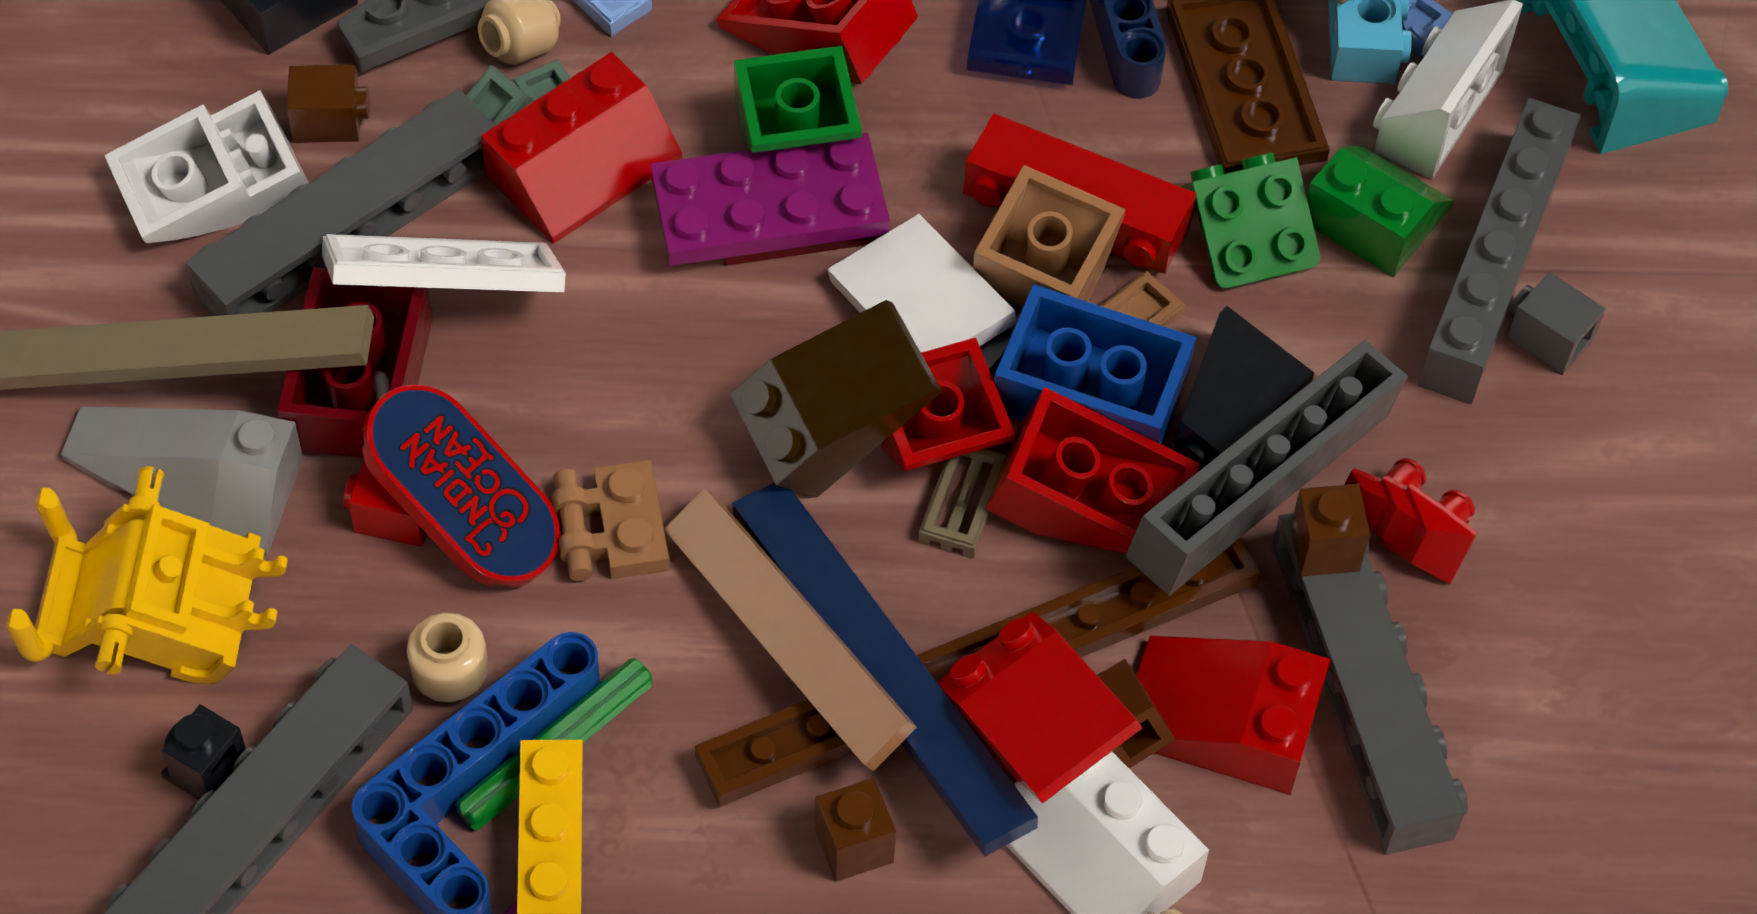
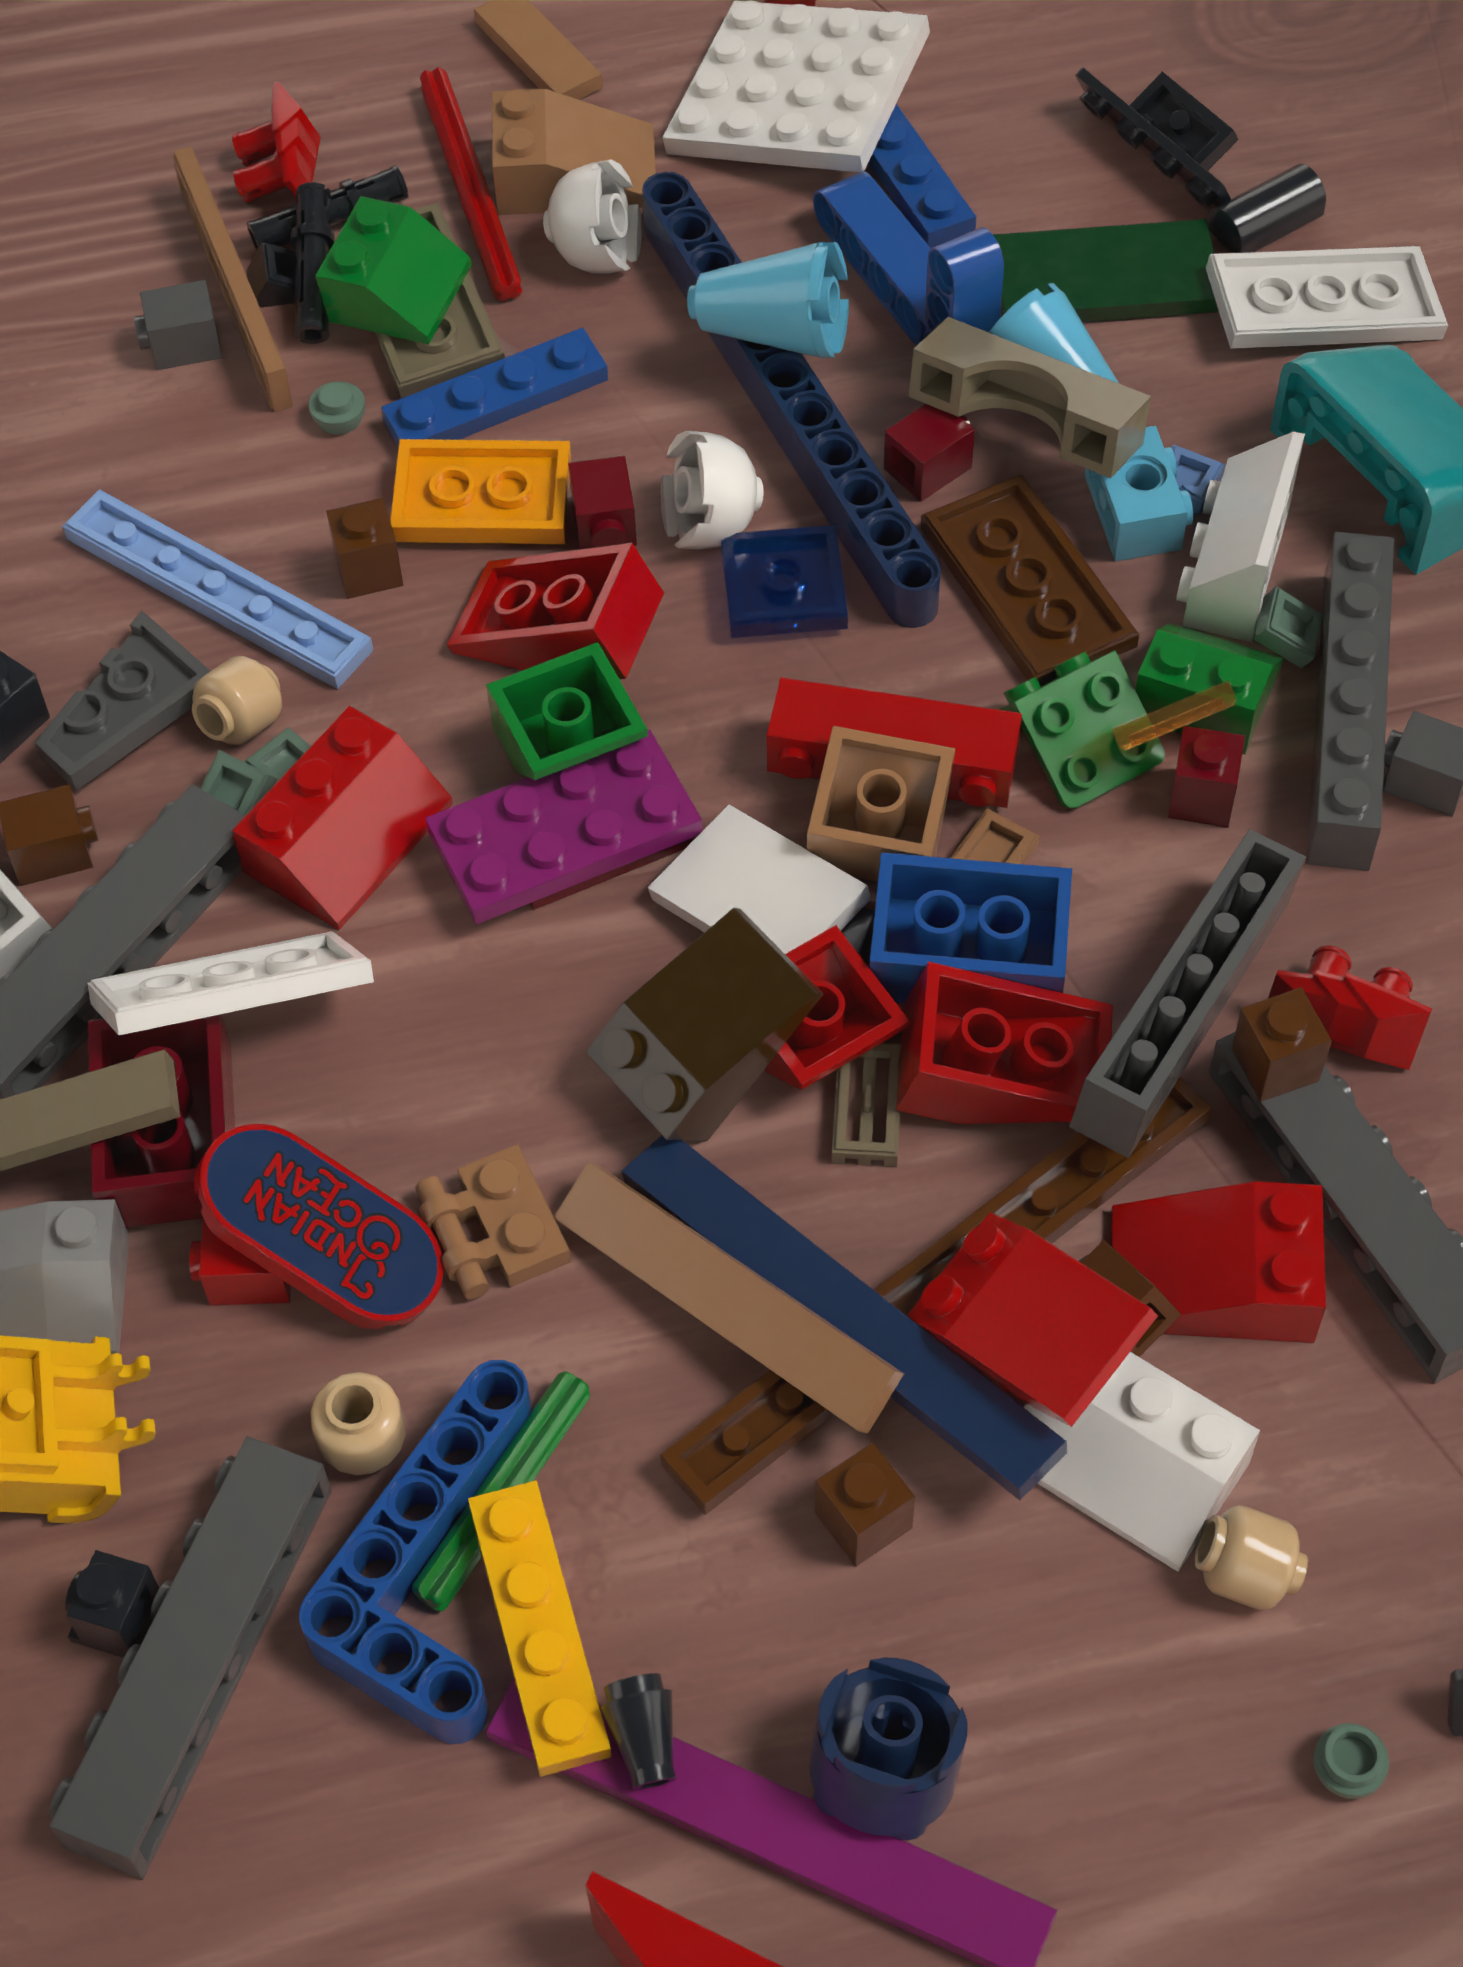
camera: 10 degrees left, 0 degrees up
black slope [1175,306,1314,472] -> none
none -> clear orange tile [1112,680,1237,751]
none -> dark red brick [1168,726,1245,828]
none -> sand green tile [1254,587,1323,669]

